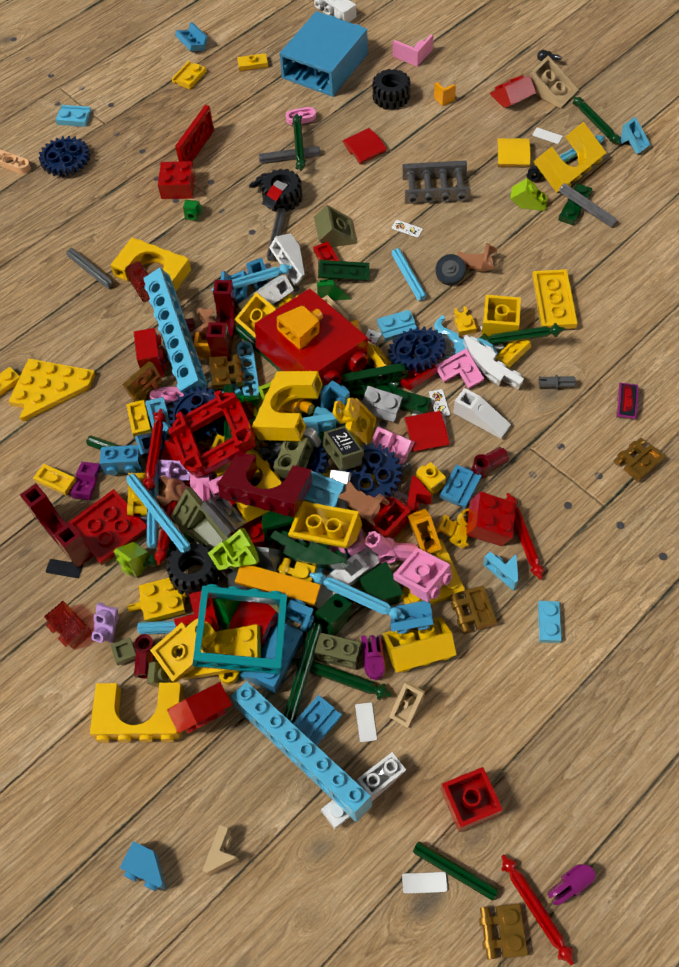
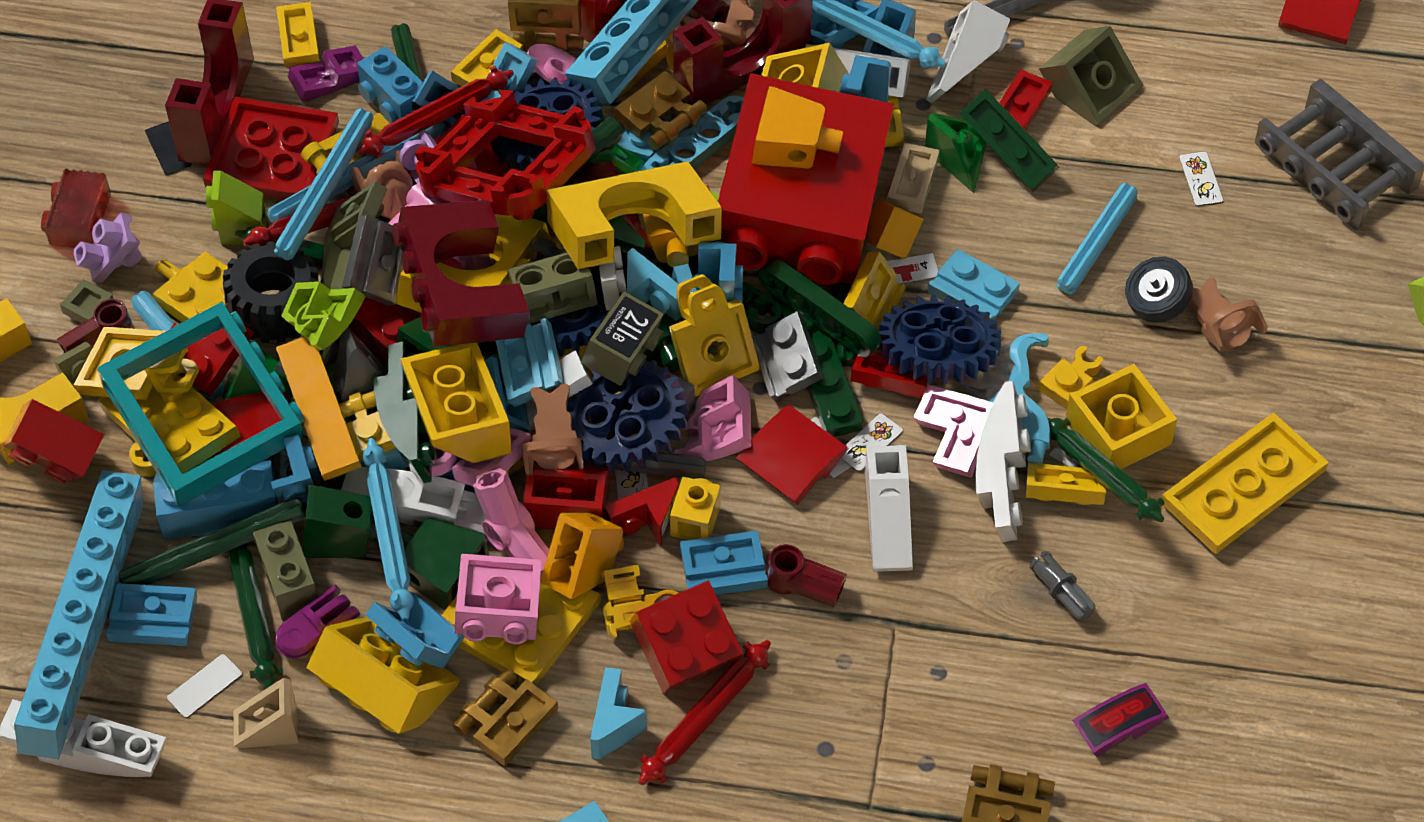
camera: 50 degrees right, 5 degrees down
none -> dark azure bracket [840,55,891,102]

